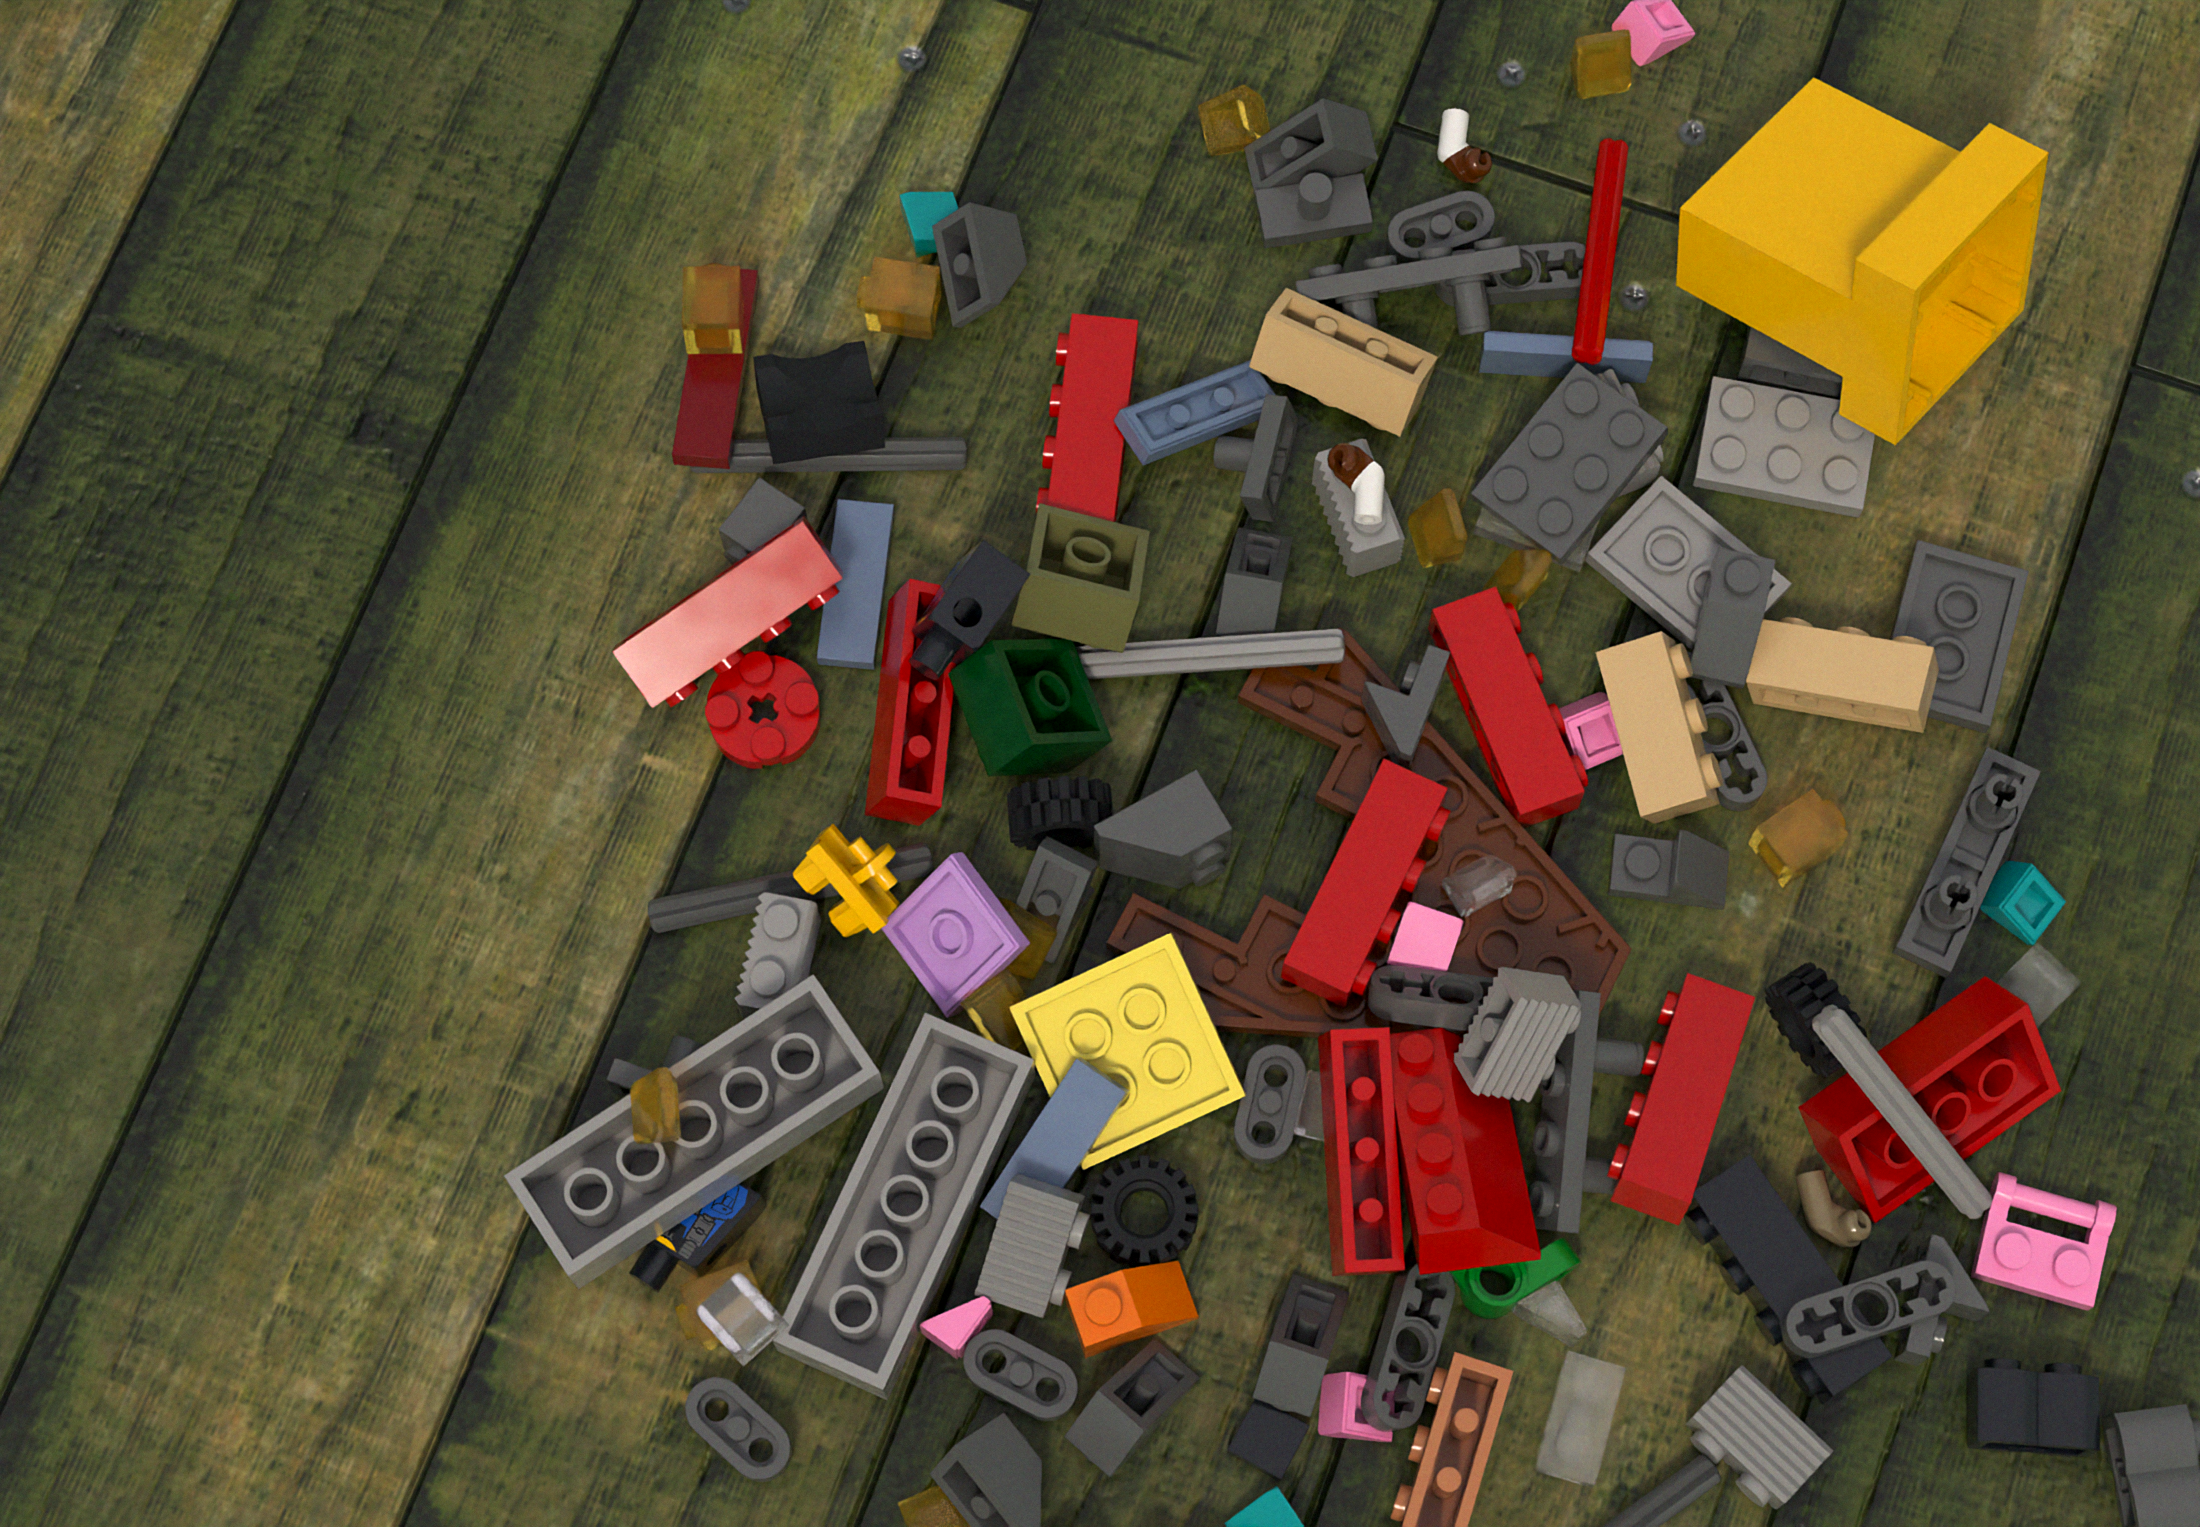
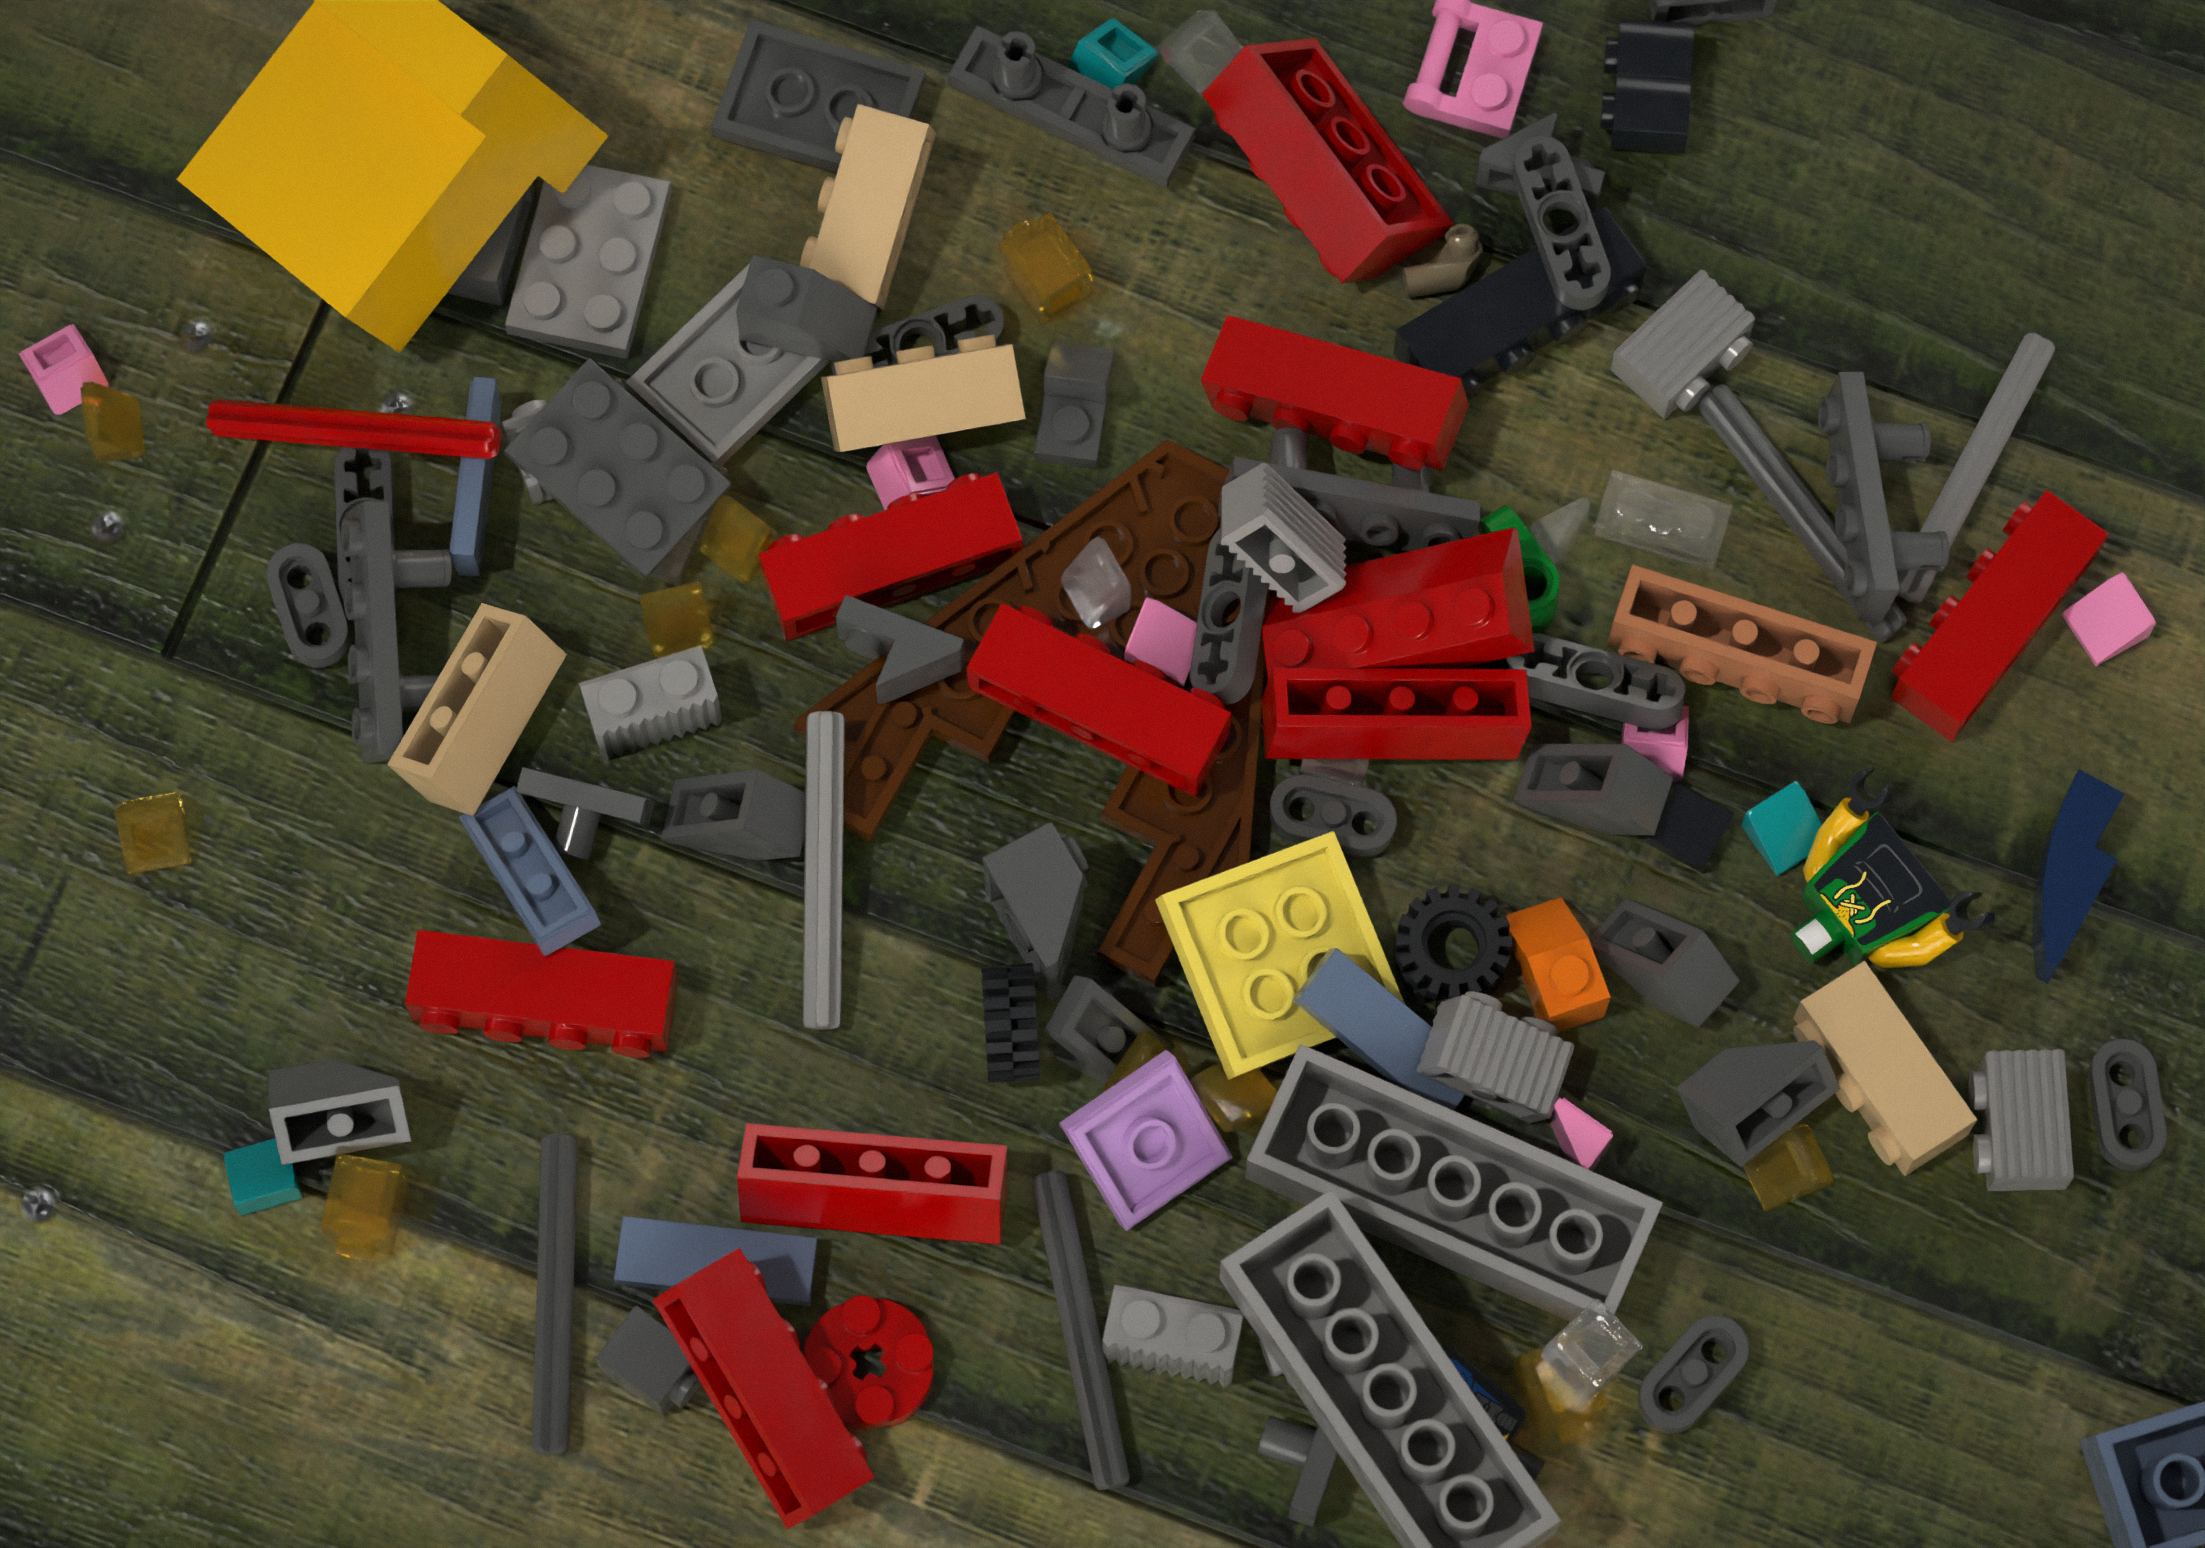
camera: 90 degrees left, 0 degrees up
clear yellow slope [630,1067,681,1145] -> none
dark red tile [672,266,759,469] -> none
clear yellow brick [682,263,744,354] -> none
black brick [753,341,885,465] -> none
yellow hips [793,824,900,938] -> none
black torso [909,540,1030,680] -> none
dark green brick [948,639,1113,777] -> none
dark grey plate [963,1329,1078,1421] -> none
olive brick [1011,503,1150,653] -> none
dark grey slope [1244,98,1378,194] -> none
dark grey tile [1254,173,1373,249] -> none
arm [1327,443,1385,525] -> none
arm [1437,108,1492,184] -> none
black tyre [1765,962,1867,1078] -> none
light grey axle [1812,1005,1992,1219] -> none

